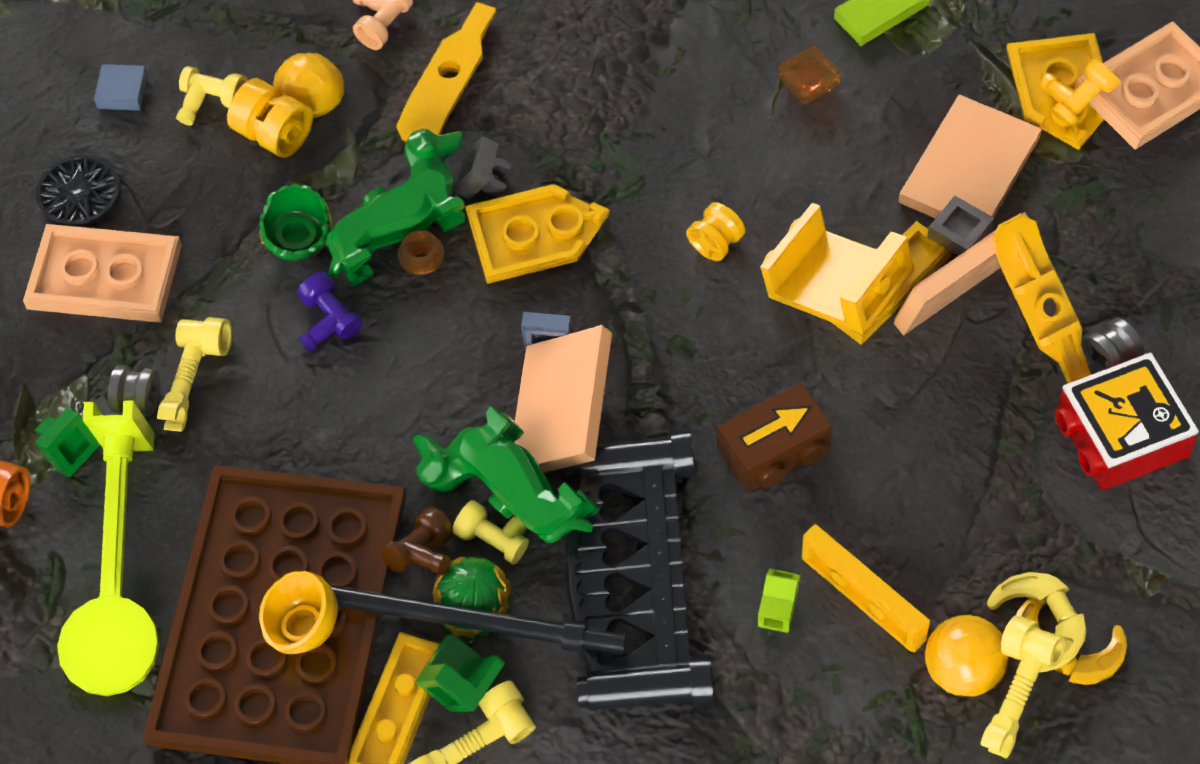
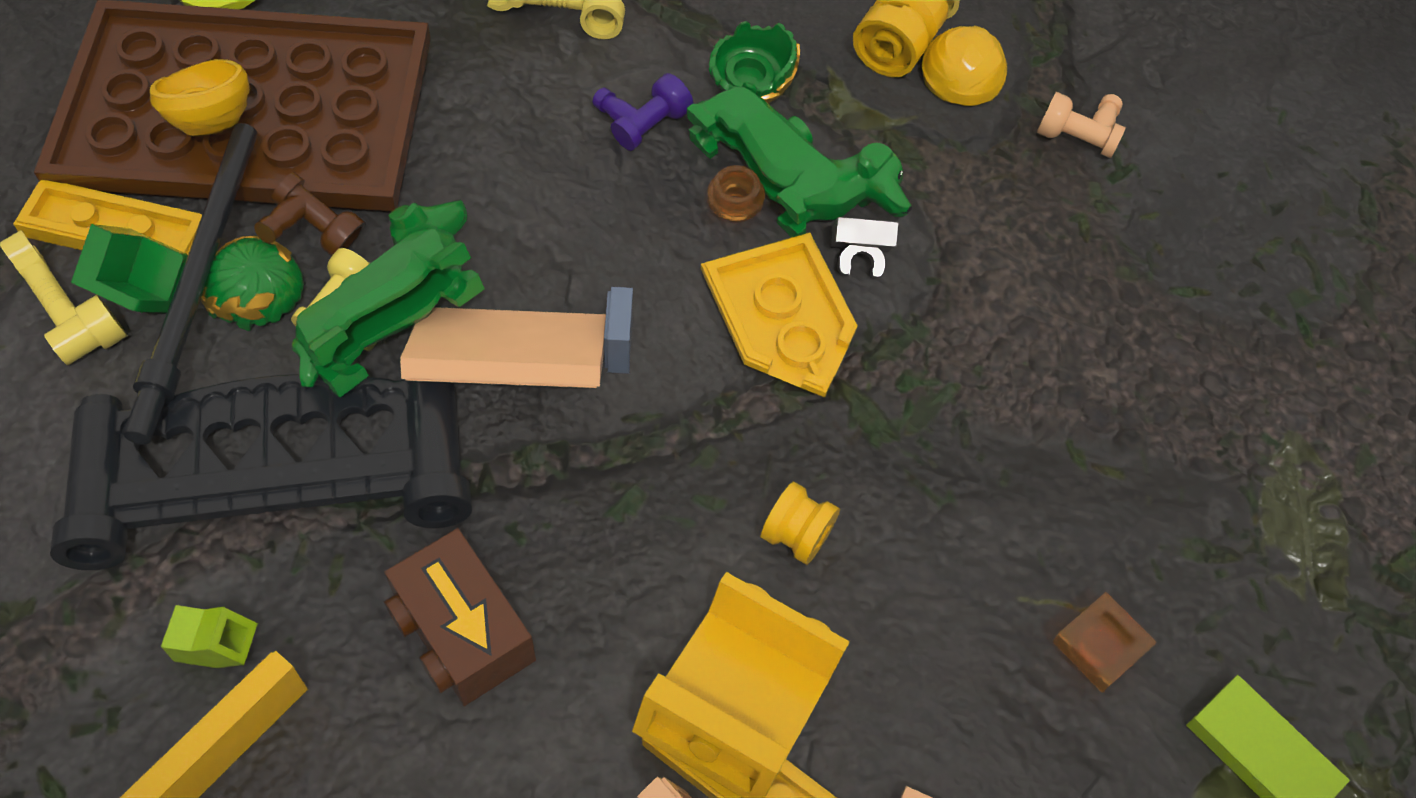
camera: 75 degrees right, 0 degrees up
yellow piece [396,2,496,142] -> none

